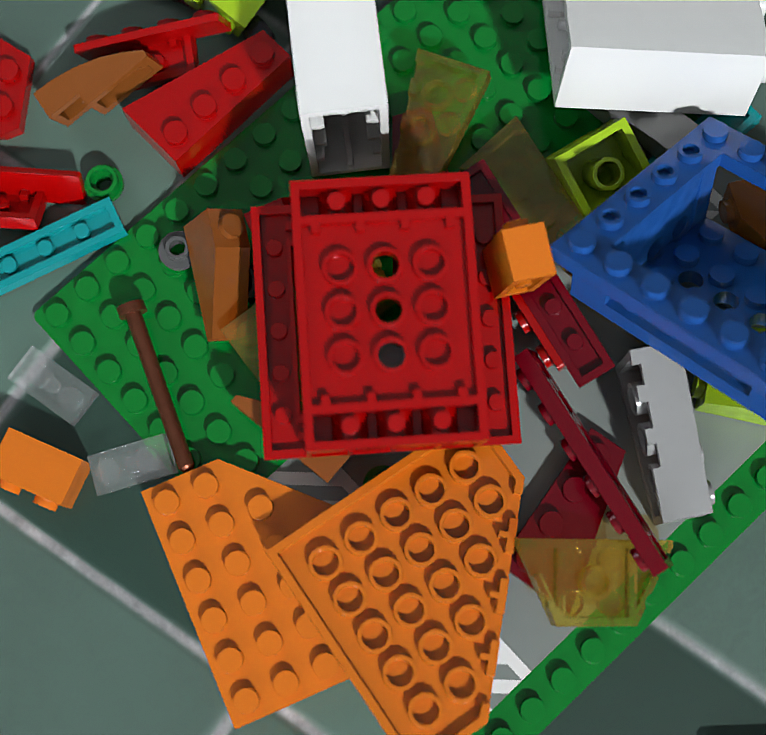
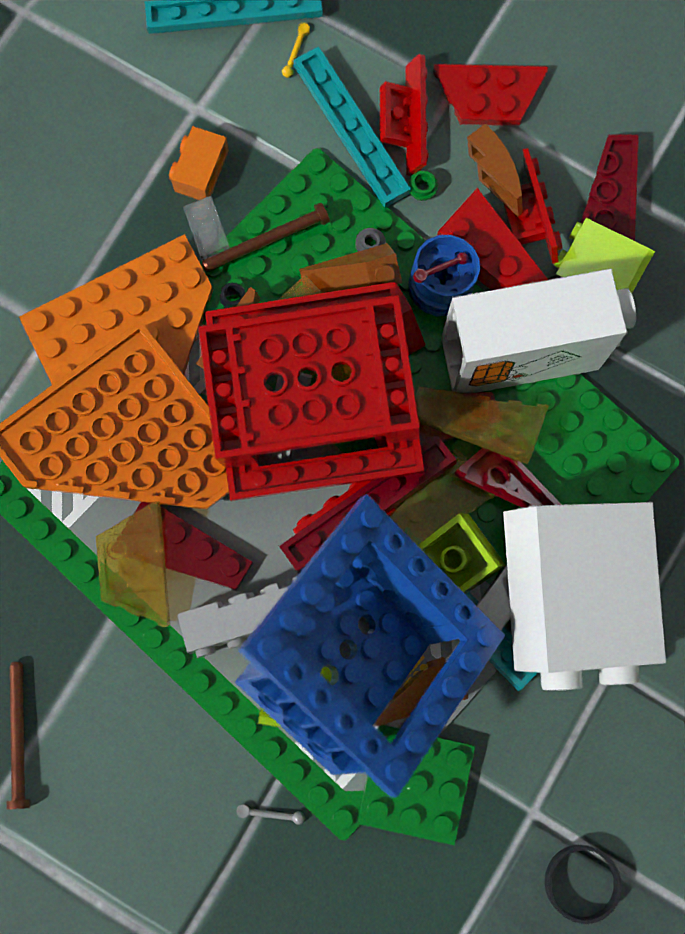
camera: 80 degrees right, 0 degrees up
clear plate [7,346,99,427] -> none
orange brick [482,218,556,299] -> none
dark red plate [515,348,673,577] -> none
none -> black hinge [220,283,246,308]
none -> blue wheel [408,235,480,316]
none -> dark red hinge [413,252,469,283]
none -> dark red wing [454,436,562,508]

